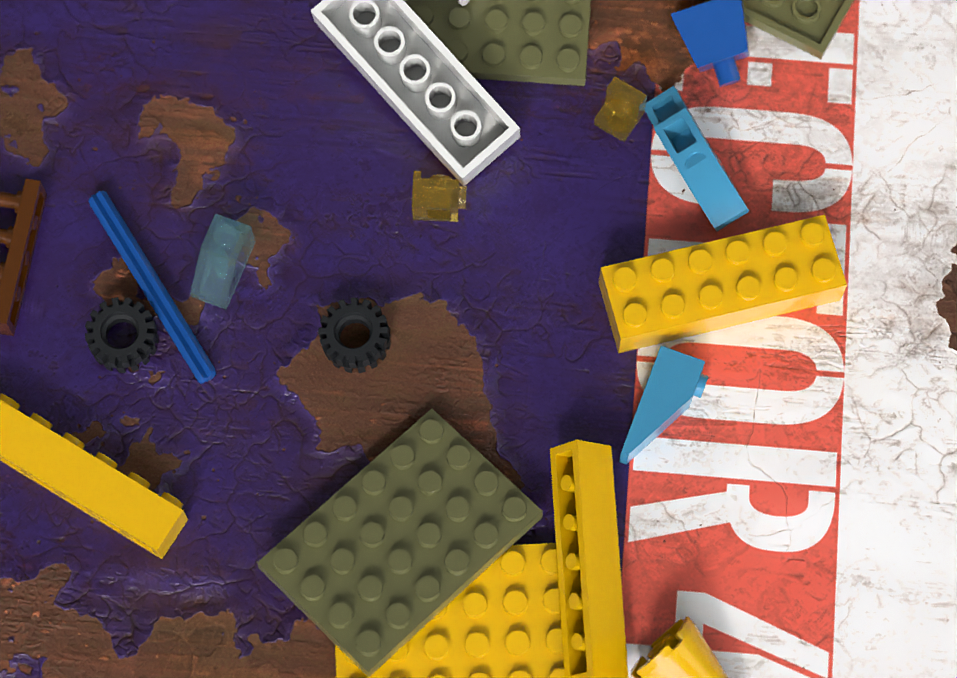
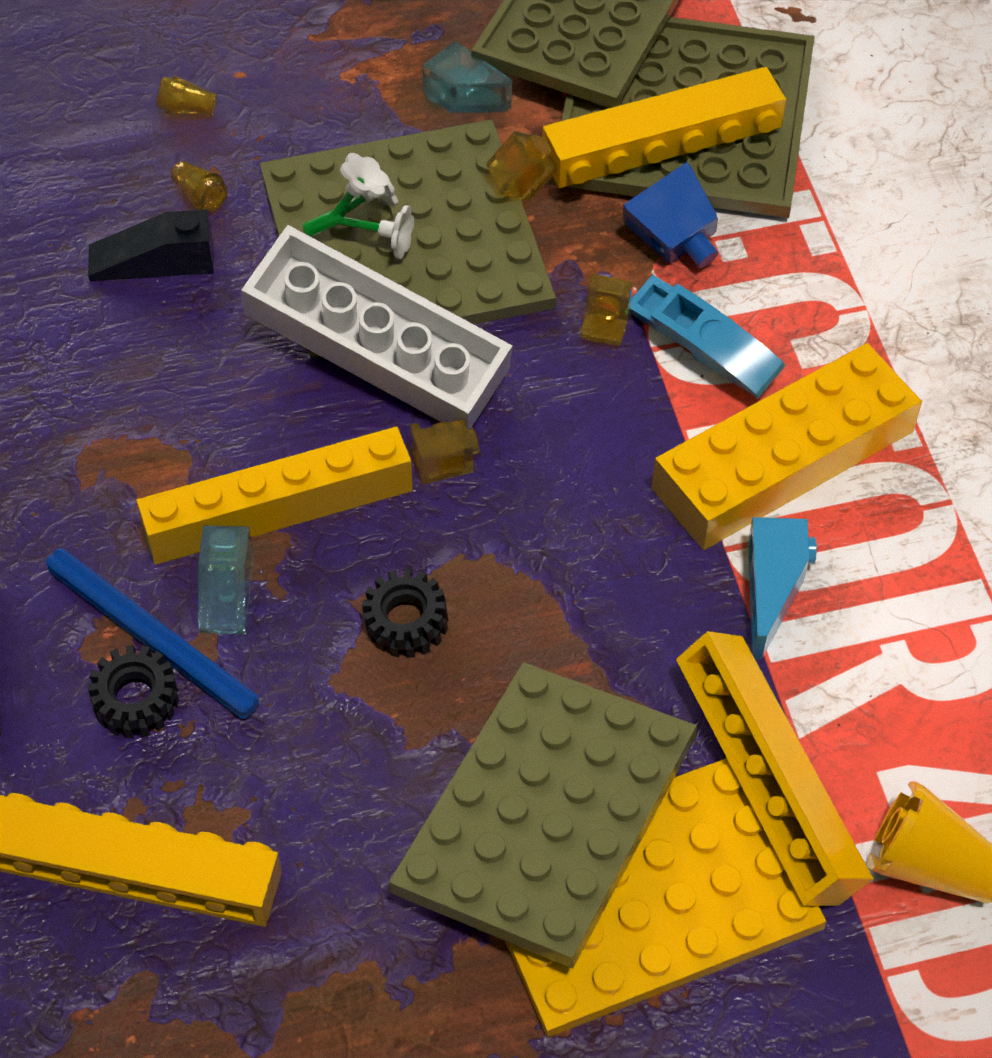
camera: 20 degrees left, 15 degrees down
none -> yellow brick [136,426,413,565]

